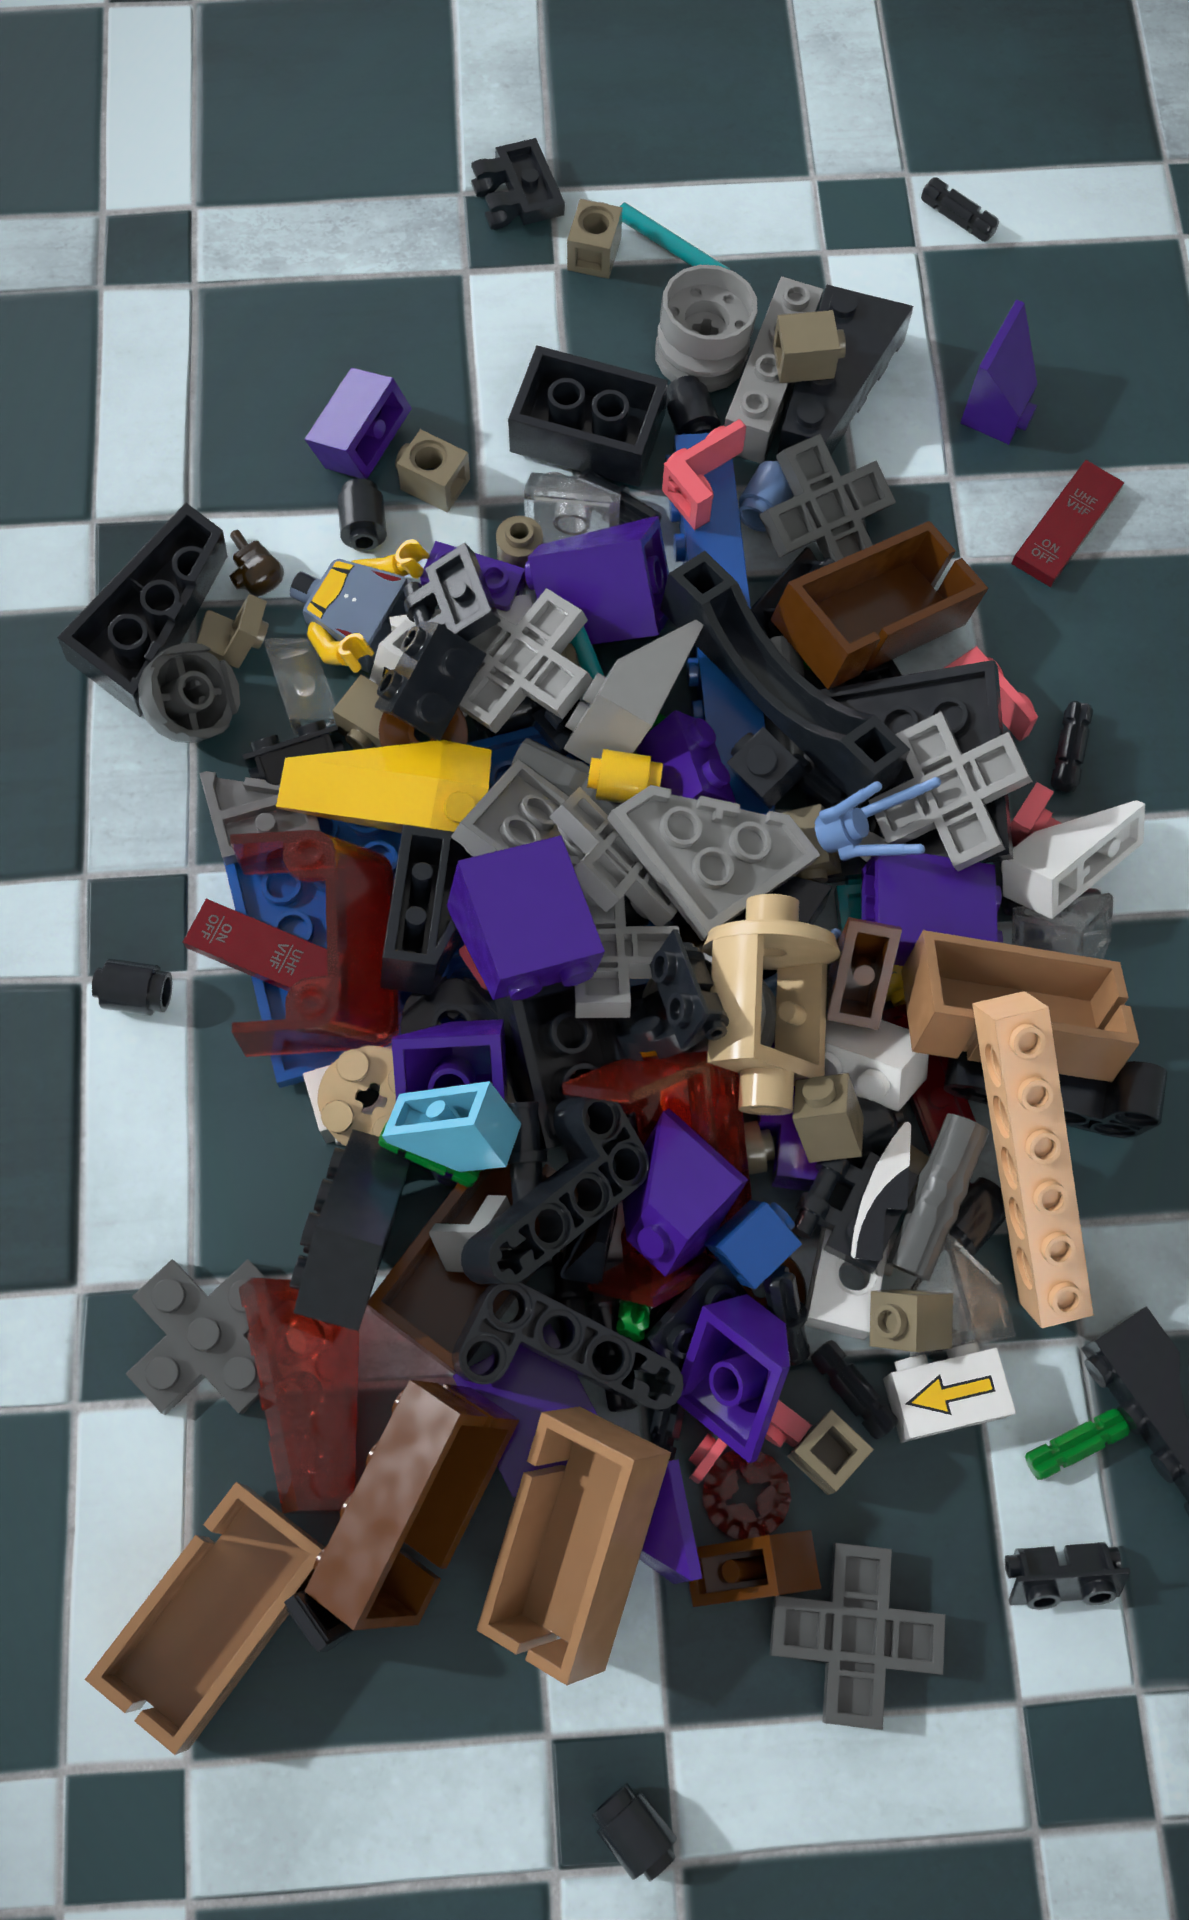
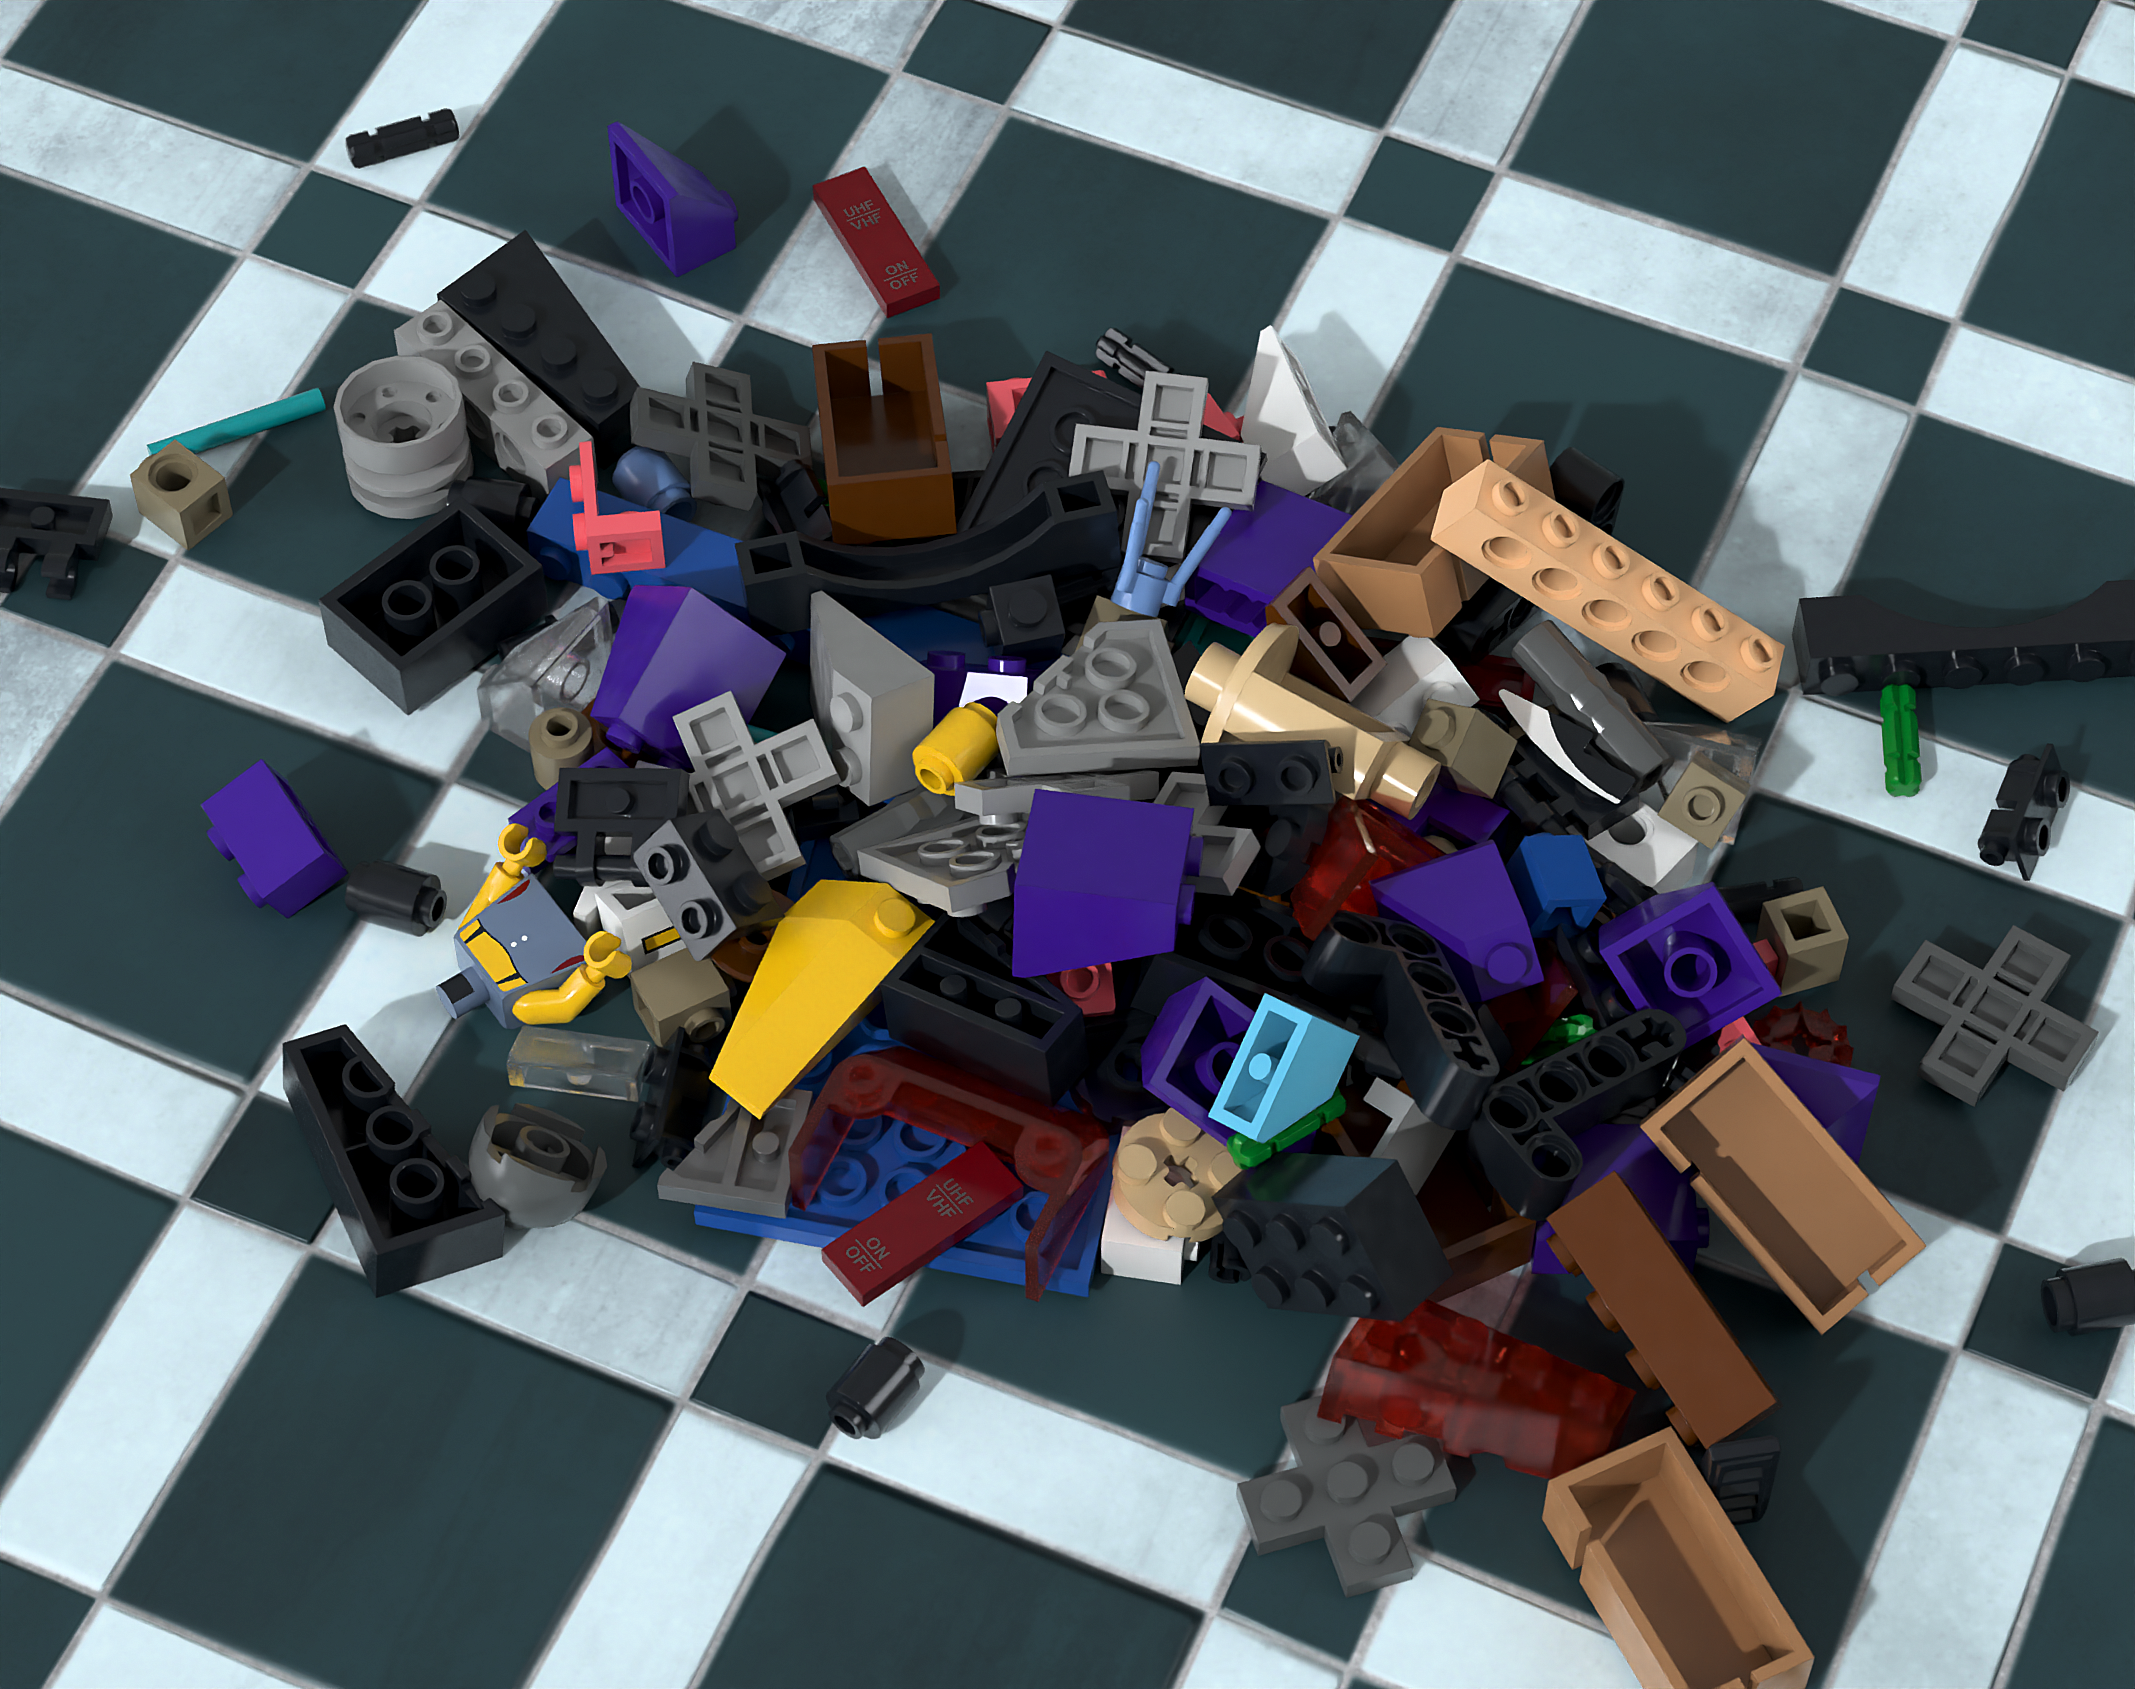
camera: 60 degrees left, 15 degrees down
dark tan bracket [196,594,269,669] -> none
dark brown piece [229,530,284,597] -> none
dark tan brick [395,429,470,513] -> none
reddish brown slope [689,1530,821,1607] -> none
dark tan brick [773,310,846,383] -> none
white brick [883,1342,1016,1443] -> none

